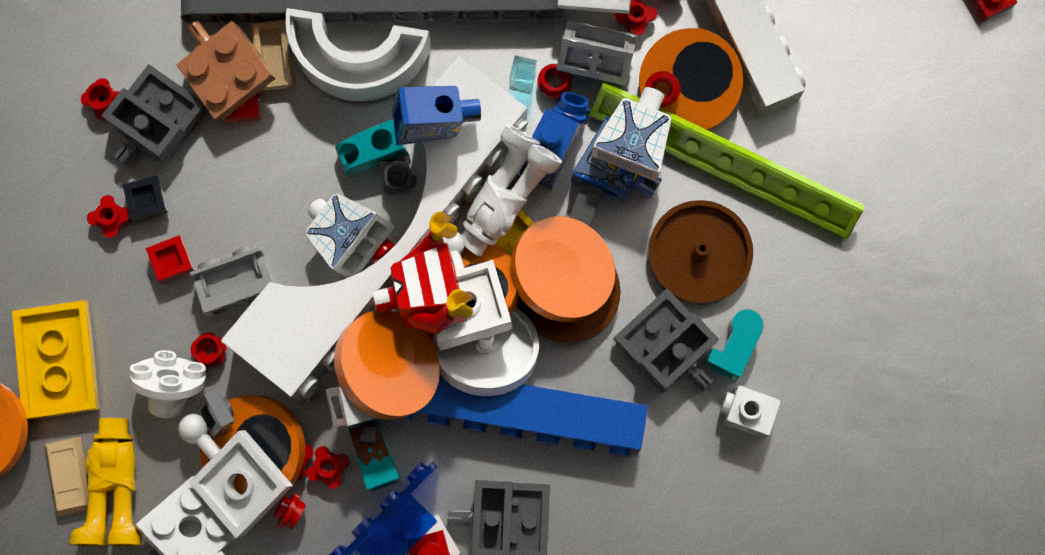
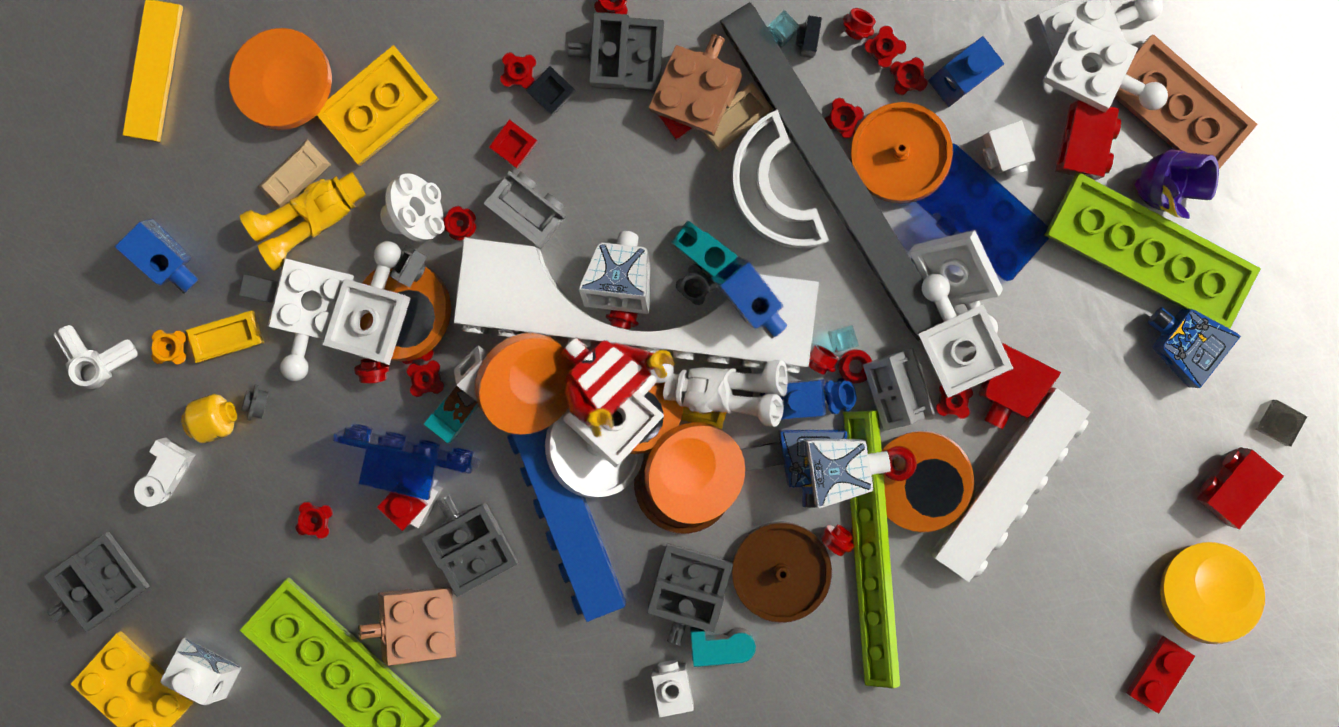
camera: 60 degrees right, 10 degrees up
none -> red plate [809,344,839,375]
none -> red plate [821,524,854,556]

